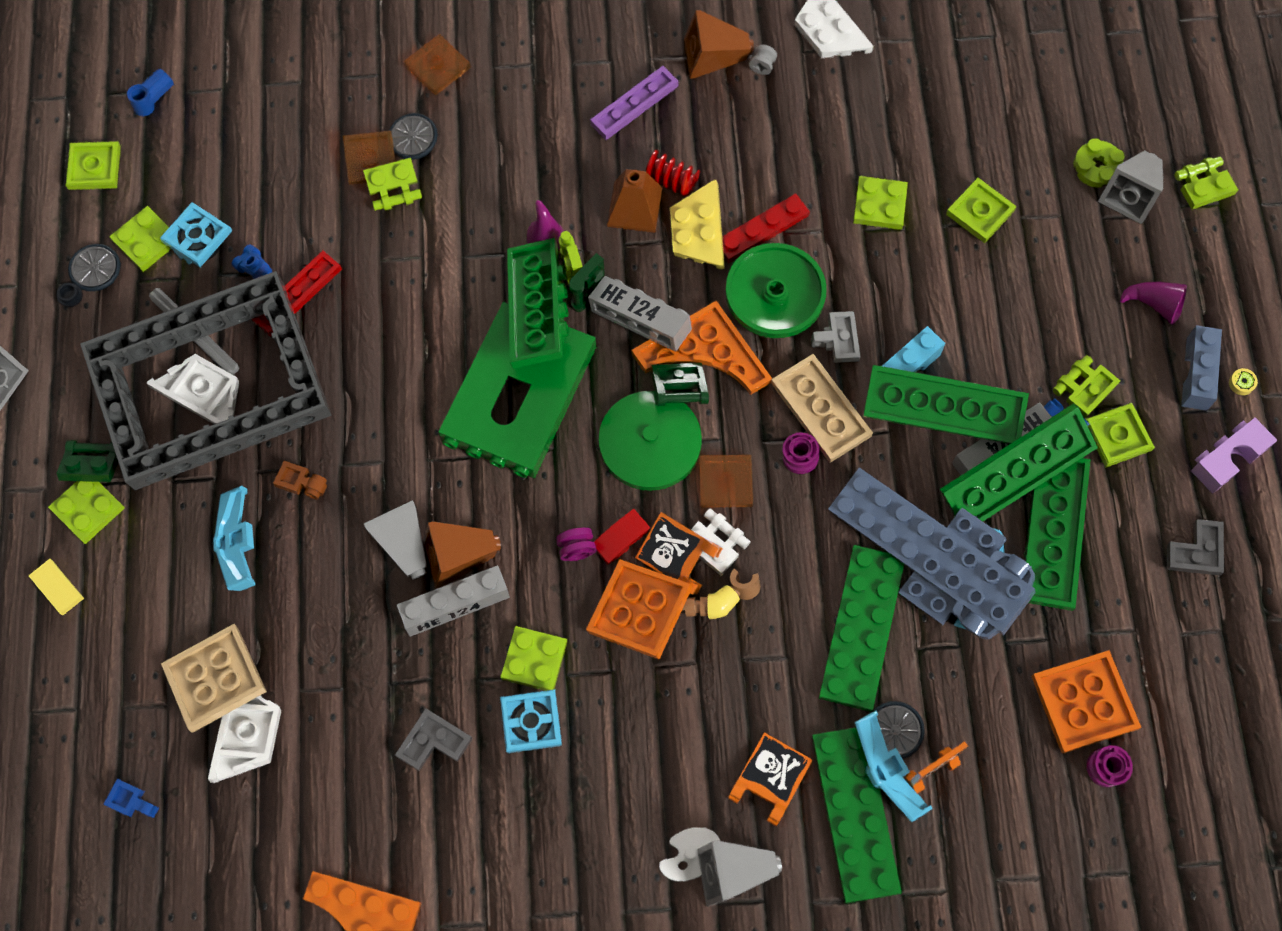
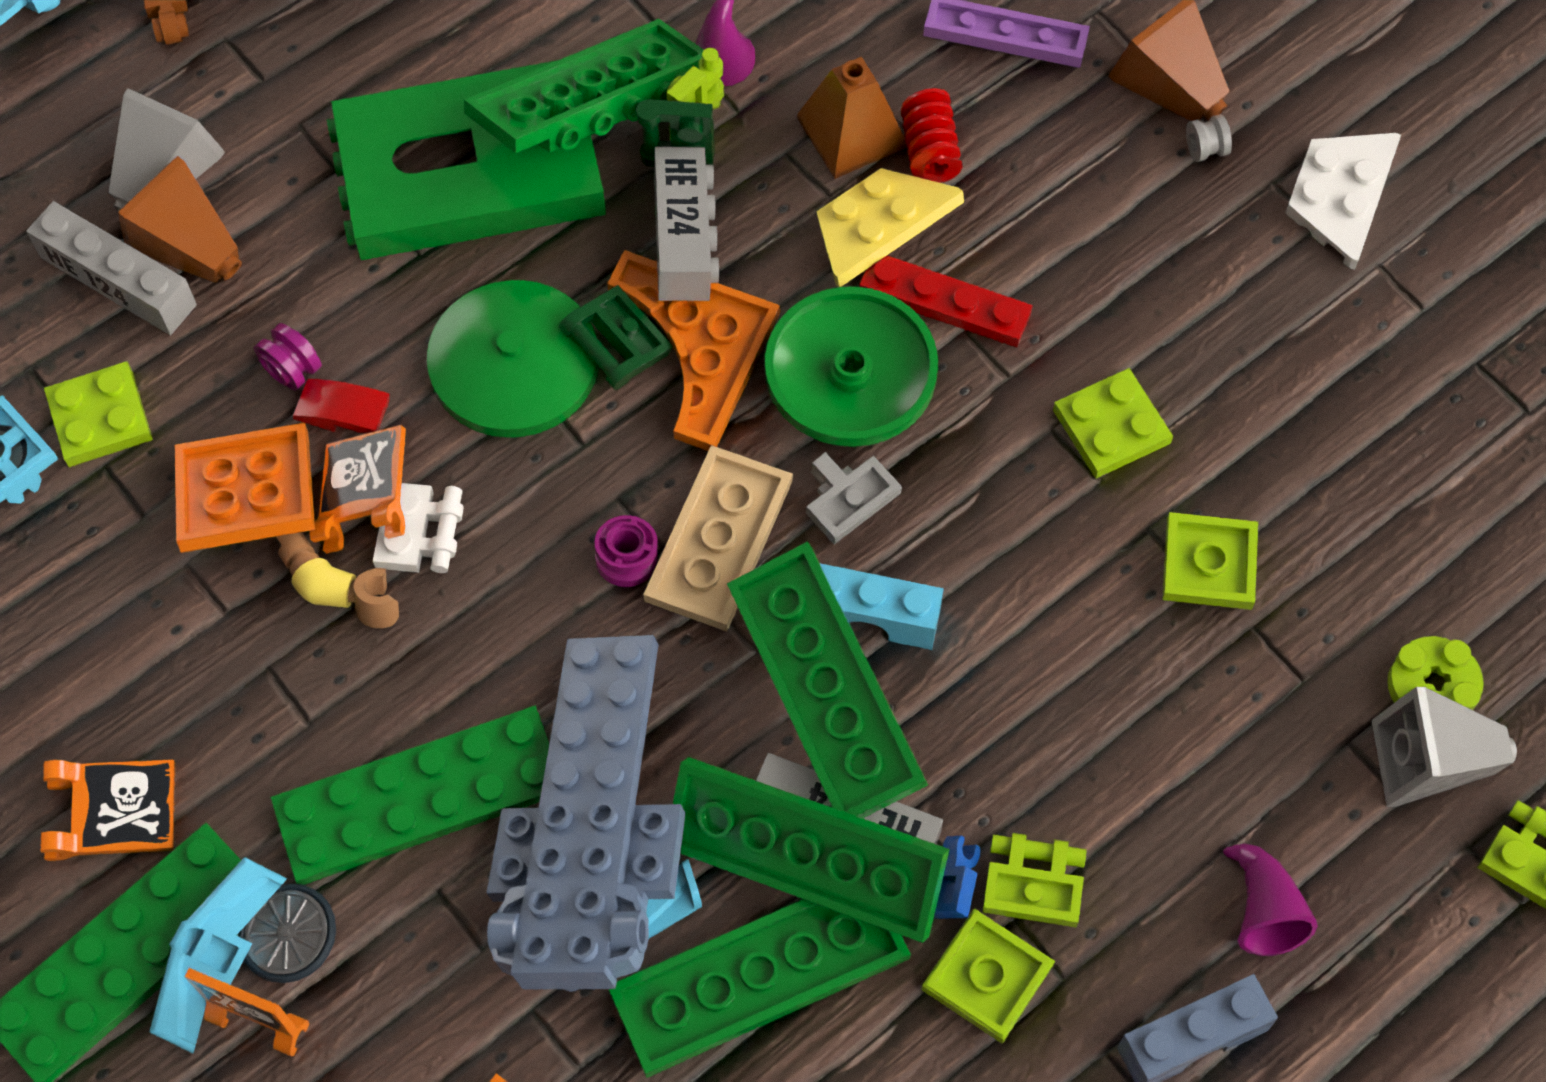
camera: 55 degrees right, 5 degrees down
clear orange plate [699,455,753,507] -> none

